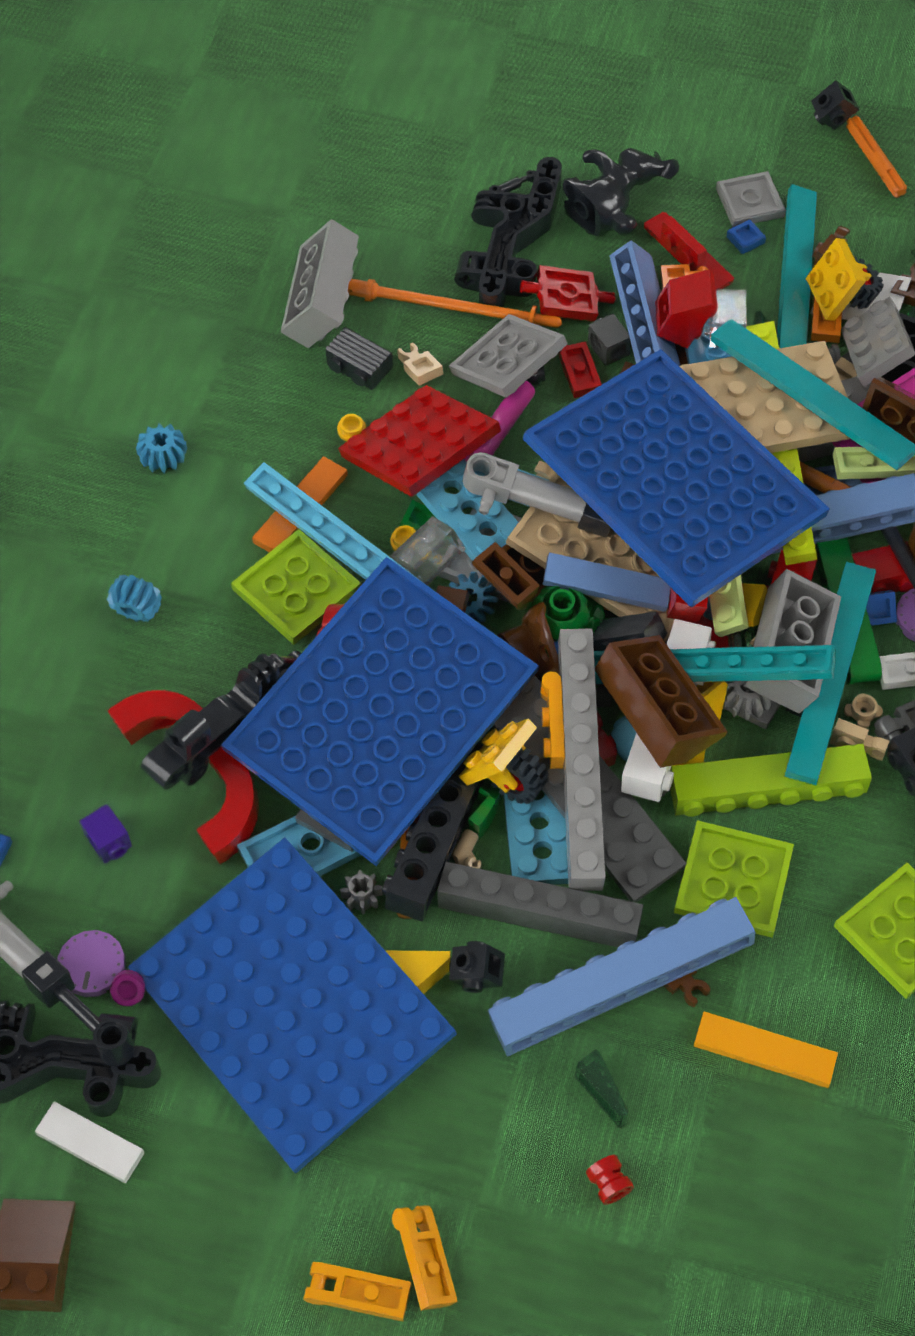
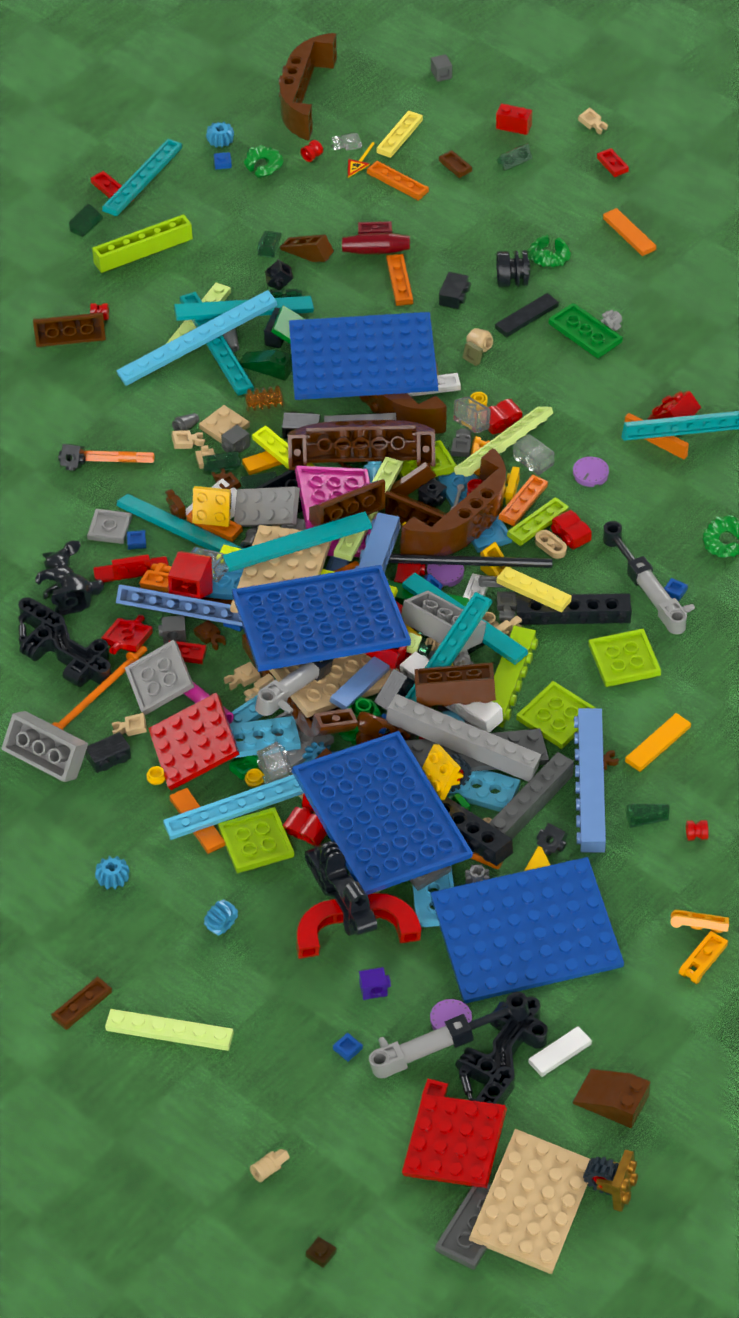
camera: 65 degrees left, 10 degrees down
magenta tile [110,970,145,1006] -> none
light orange plate [540,671,565,769] -> none

